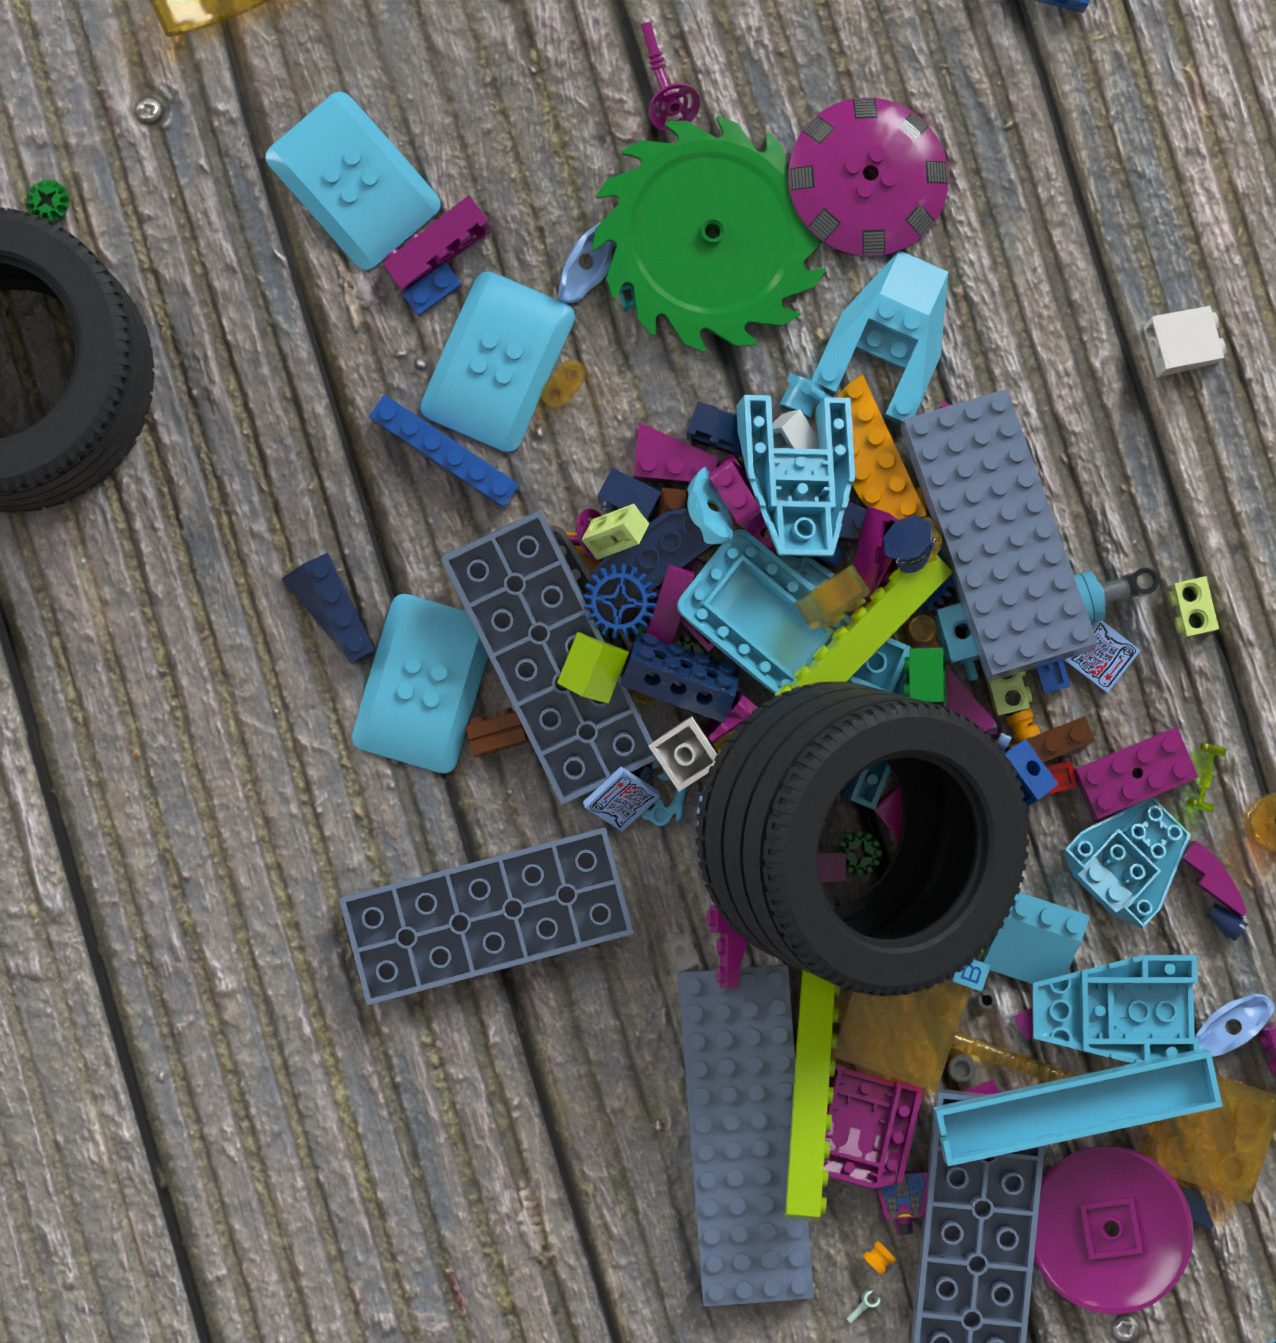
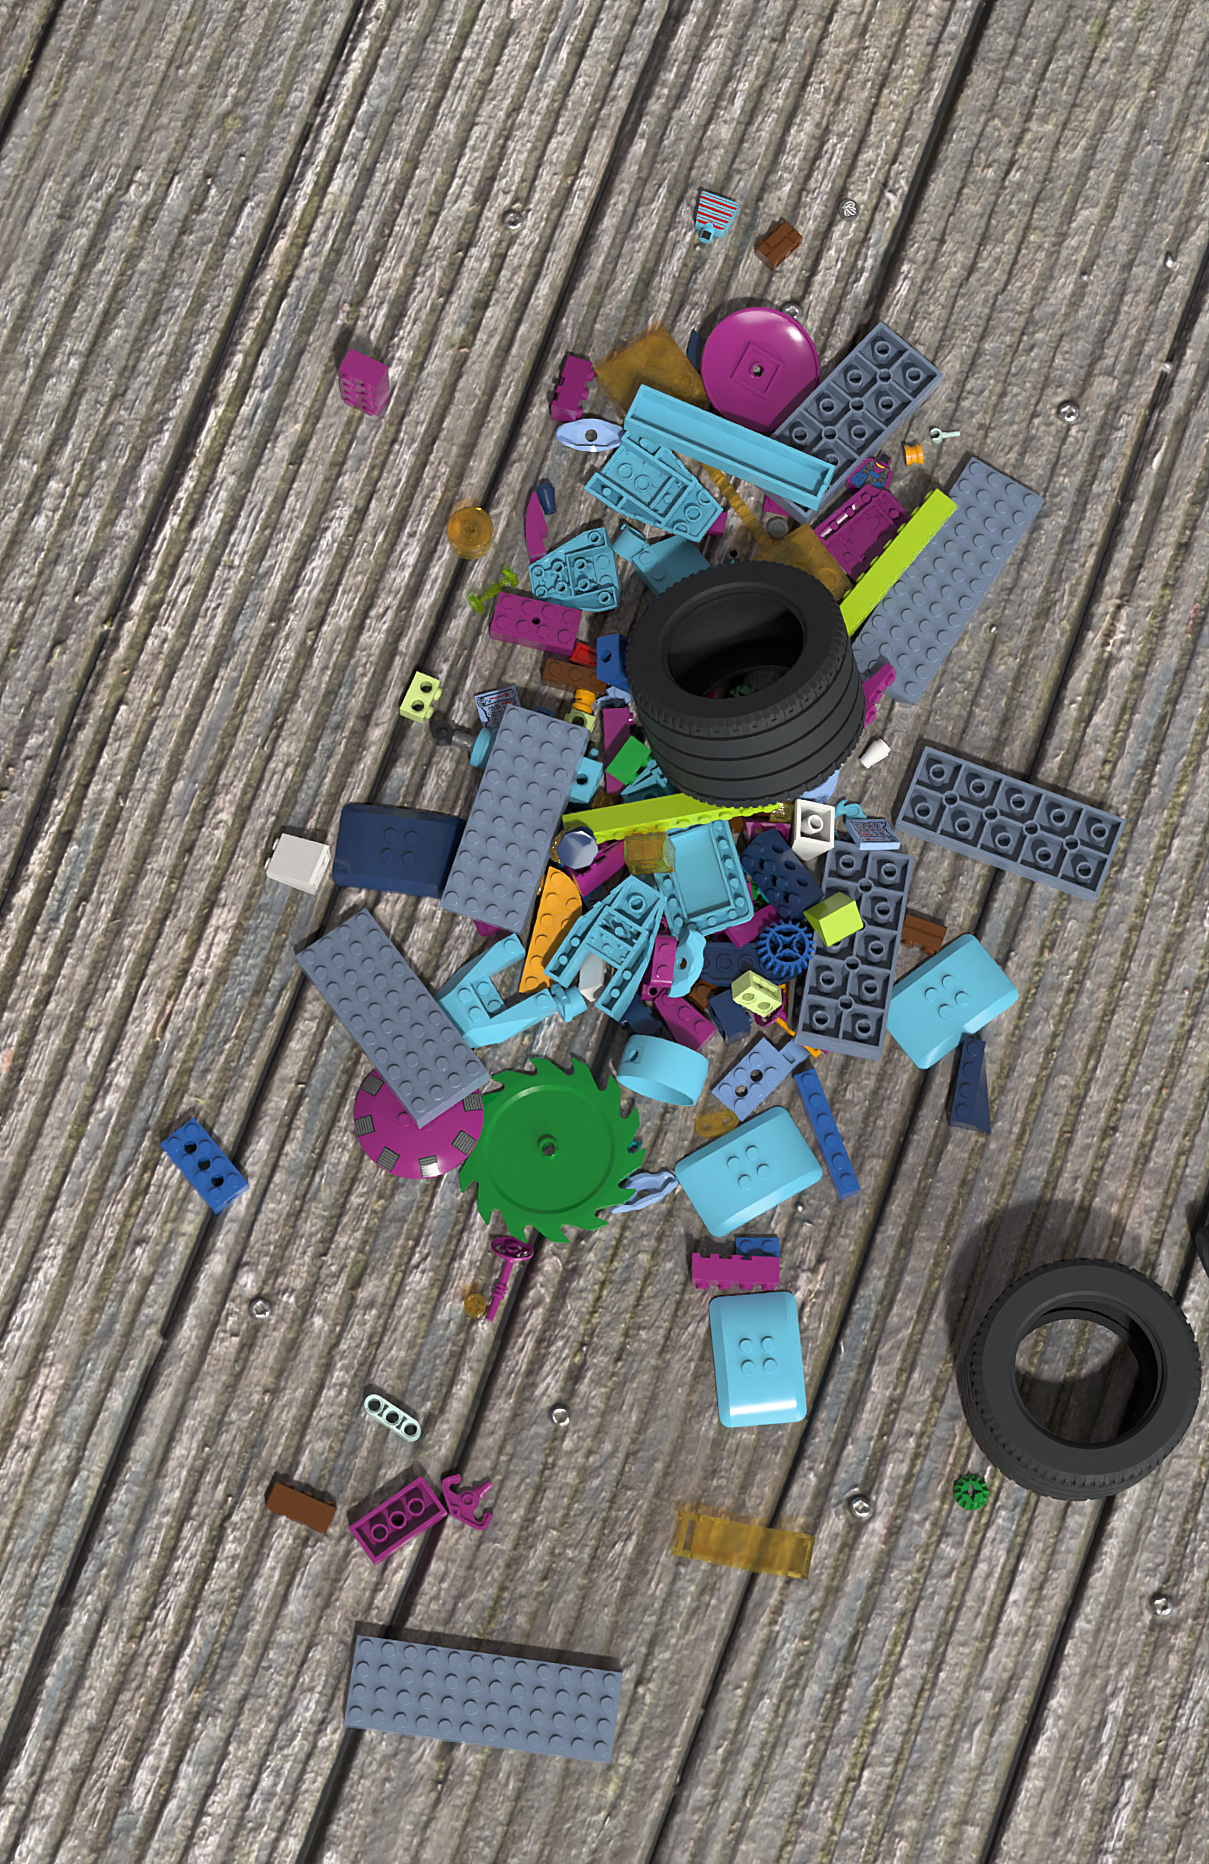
camera: 150 degrees left, 10 degrees down
none -> sand blue brick [295,908,490,1129]
none -> dark blue wedge [332,804,467,900]
none -> clear yellow wheel [464,1294,486,1319]
none -> medium azure piece [612,524,651,562]
none -> medium azure cylinder [616,1035,709,1106]
none -> medium blue hinge [711,1037,810,1122]
none -> white cone [859,738,891,769]

